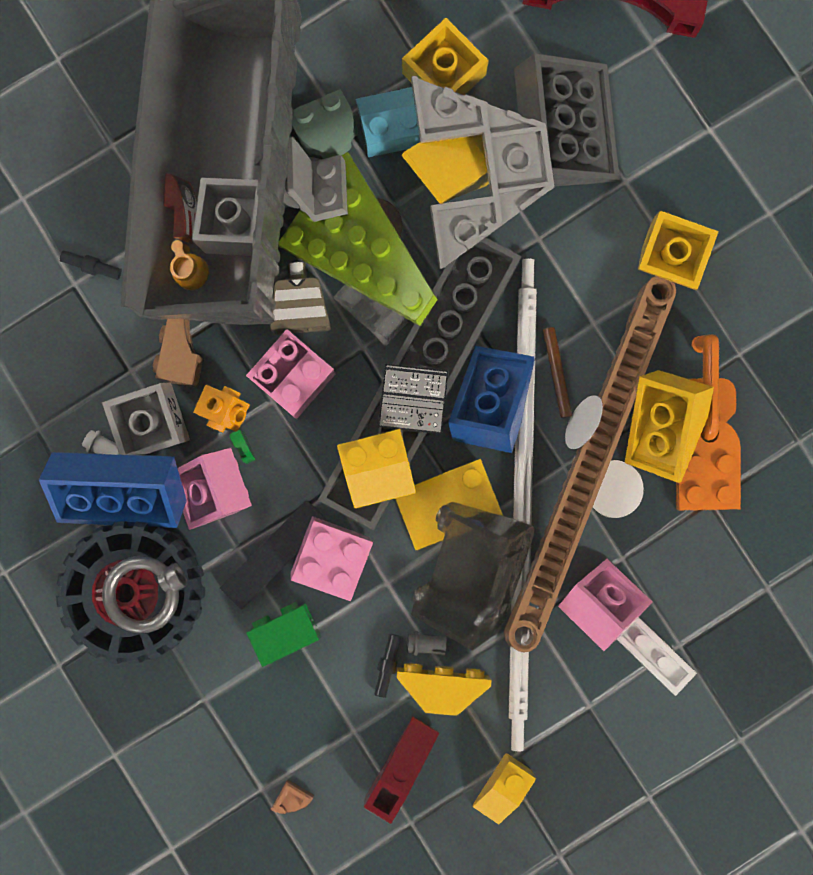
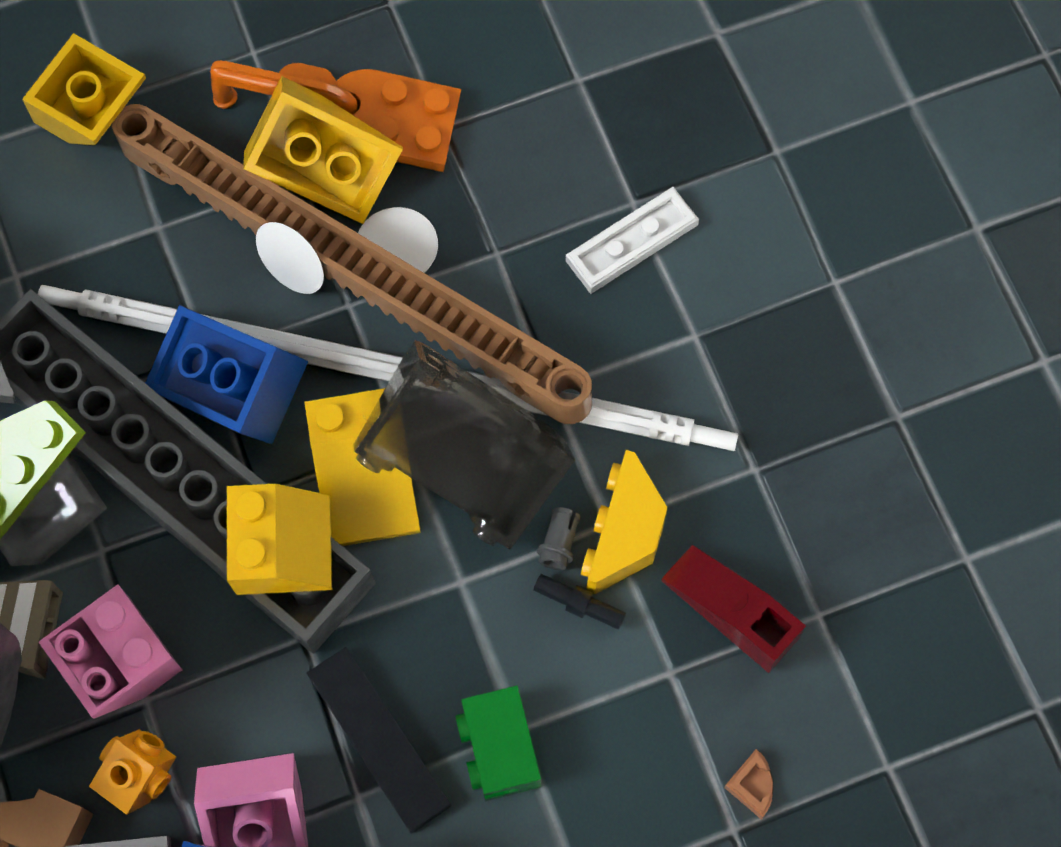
camera: 75 degrees left, 15 degrees down
green tile [229,430,256,464] -> none
bright pink brick [290,516,373,601] -> none
light grey tile [378,364,448,435] -> none
yellow slope [472,753,536,824] -> none
reddish brown piece [543,327,573,418] -> none
bright pink slope [558,559,653,651] -> none

